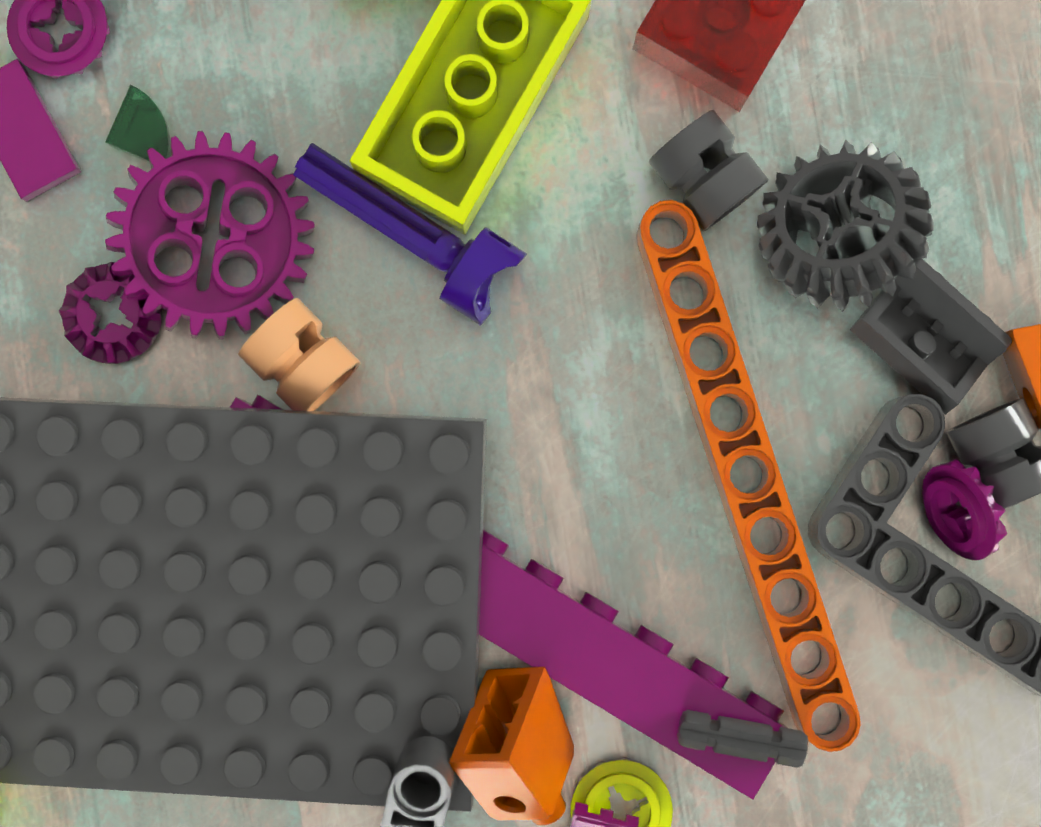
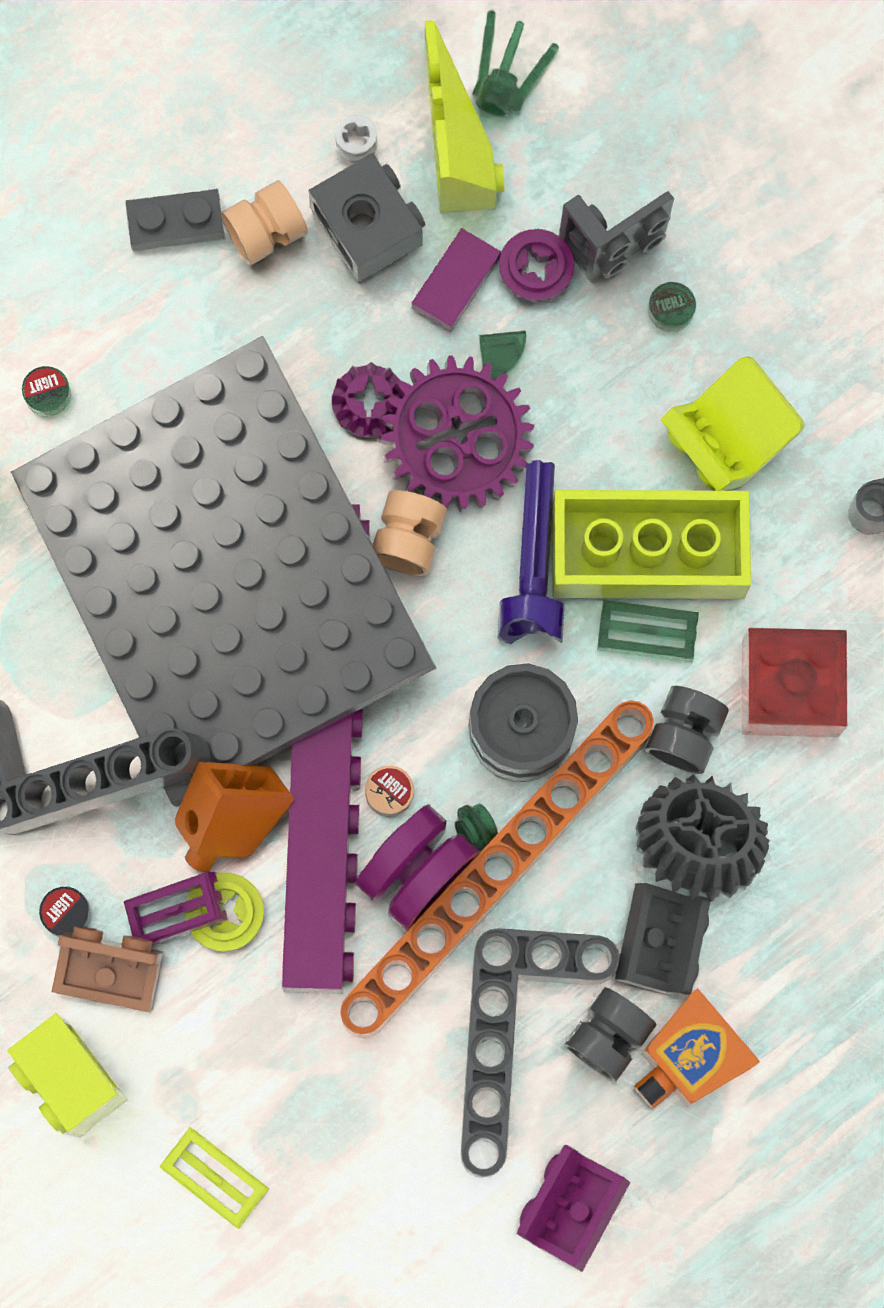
camera: 60 degrees right, 10 degrees down
dark grey axle [677,710,808,768] -> none
magenta gear [922,459,1007,560] -> none
none -> magenta wheel [355,804,480,932]
none -> tile [365,766,414,817]
none -> clear green plate [454,803,498,852]
none -> dark grey wheel [468,663,578,782]
none -> clear green tile [597,600,699,663]

